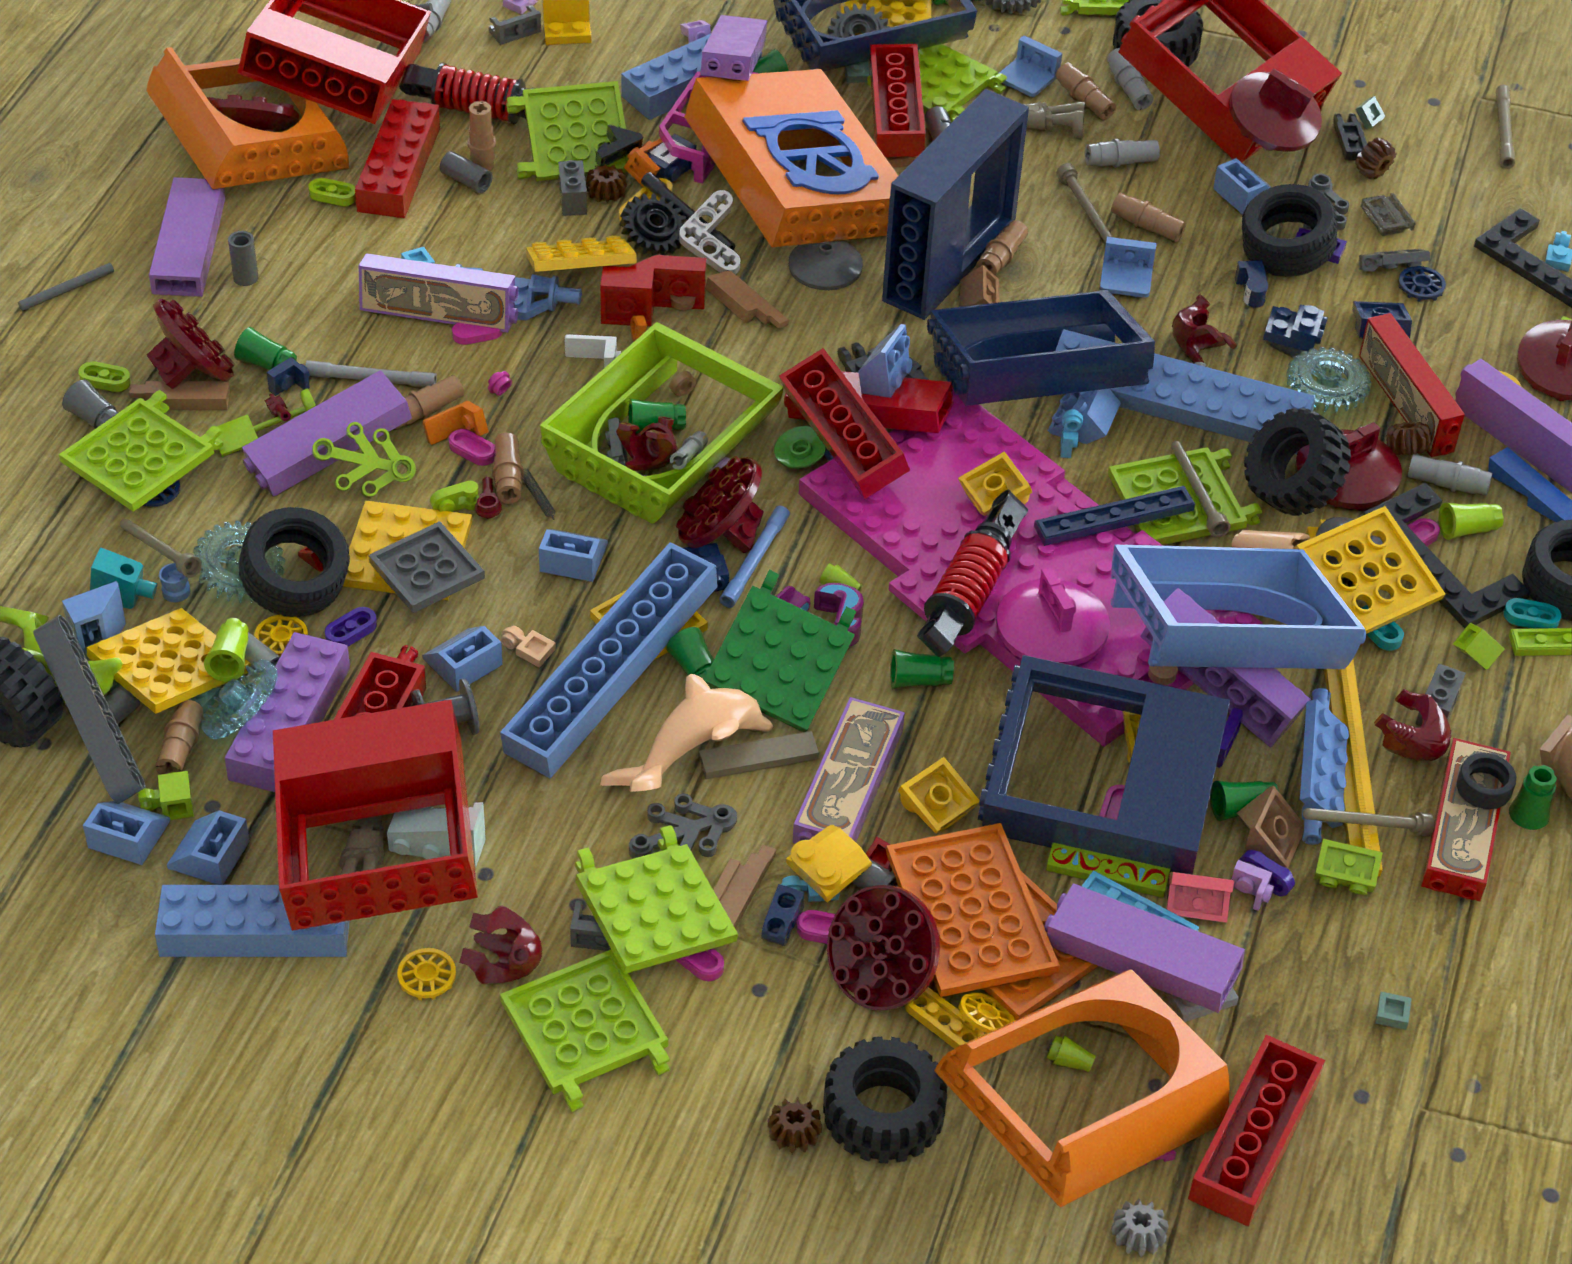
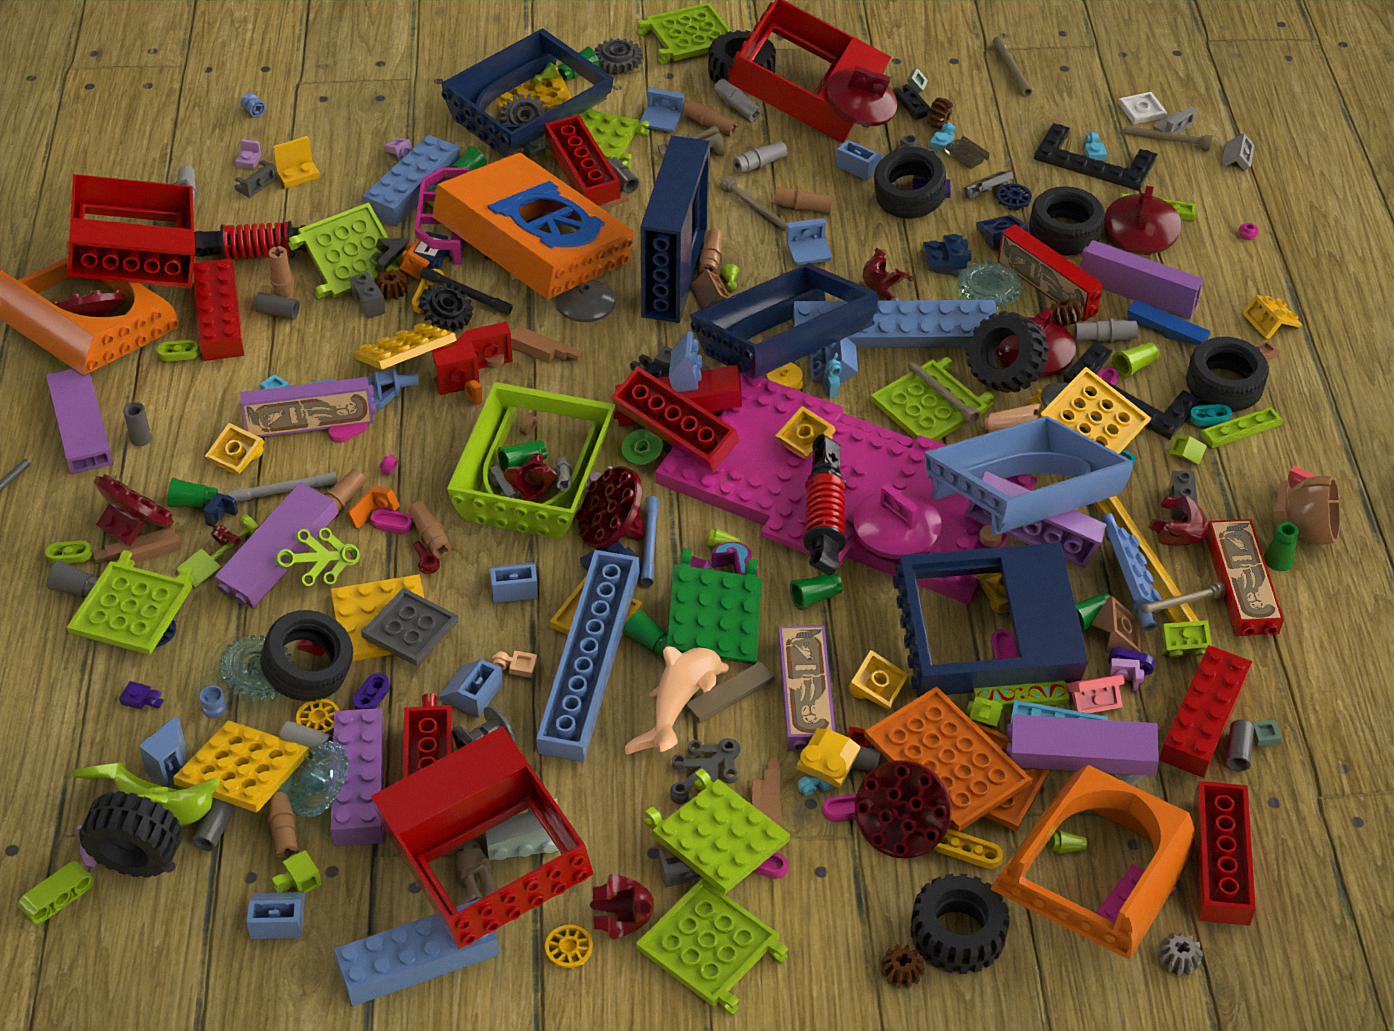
camera: 20 degrees left, 0 degrees up
dark grey beam [33,615,145,804] -> none
teal torso [90,548,158,609] -> none
dark tan piece [120,519,202,578] -> none
medium blue slope [167,810,250,885] -> none
lime plant [204,618,248,682] -> none
lime plate [430,480,479,512] -> none
dark grey piece [522,469,555,520] -> none
white bracket [565,335,621,368] -> none
white beam [679,190,740,274] -> none
medium lavender brick [701,15,767,81] -> none
dark blue leg [761,884,804,946] -> none
yellow wheel [958,993,1015,1033] -> none
dark blue tile [1034,486,1195,546] -> none
dark blue leg [1235,261,1268,307] -> none
black tyre [1456,753,1517,809] -> none
none -> dark purple plate [119,681,164,710]
none -> yellow slope [205,423,265,474]
none -> lime piece [720,264,739,291]
none -> yellow piece [766,363,803,390]
none -> medium azure plate [930,123,955,152]
none -> lime brick [966,696,1003,729]
none -> black tyre [1029,186,1105,256]
none -> red brick [1159,645,1252,778]
none -> dark grey pin [1226,720,1254,772]

